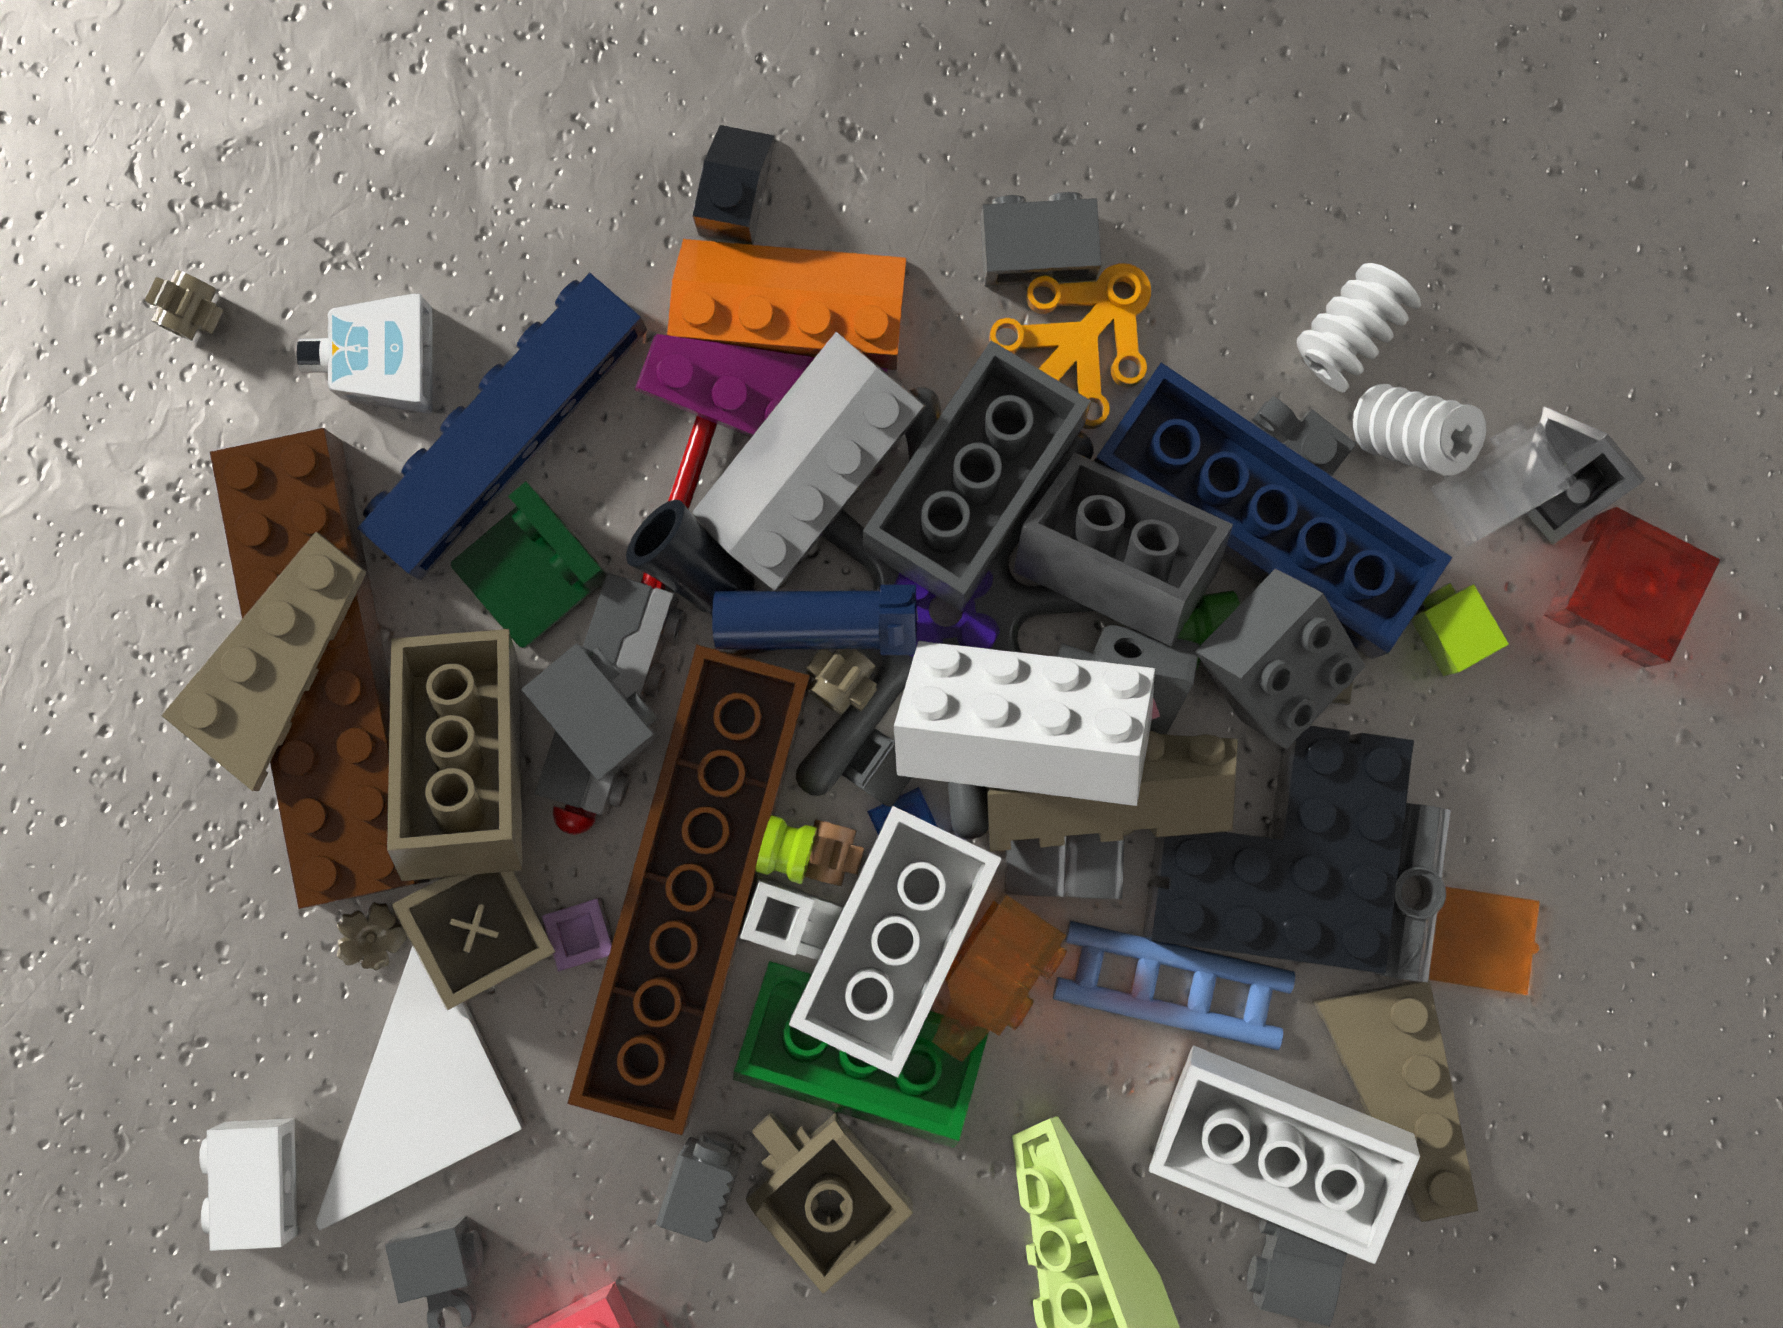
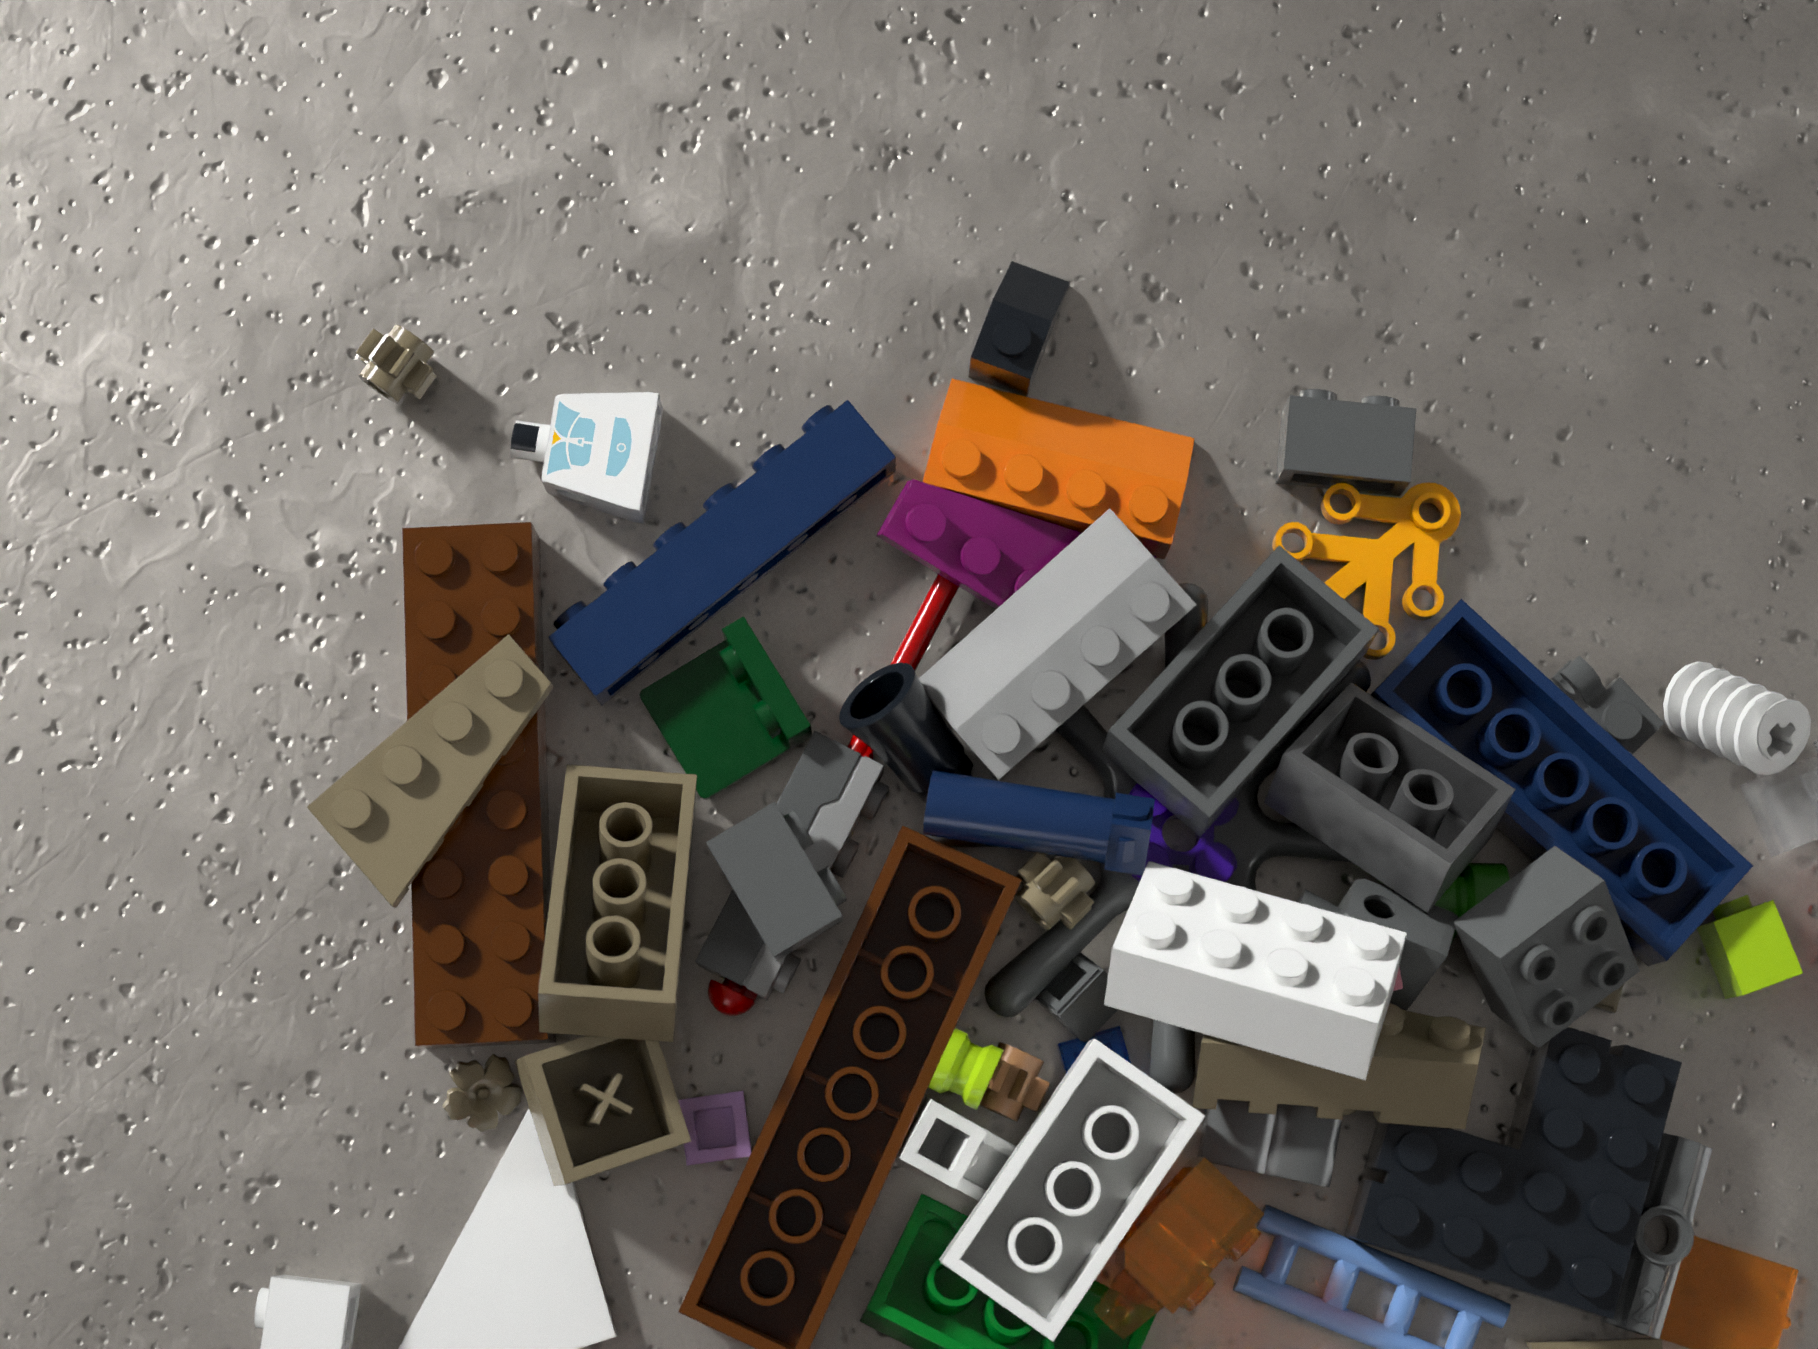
camera: 10 degrees right, 5 degrees down
white piece [1297,263,1421,393] -> none

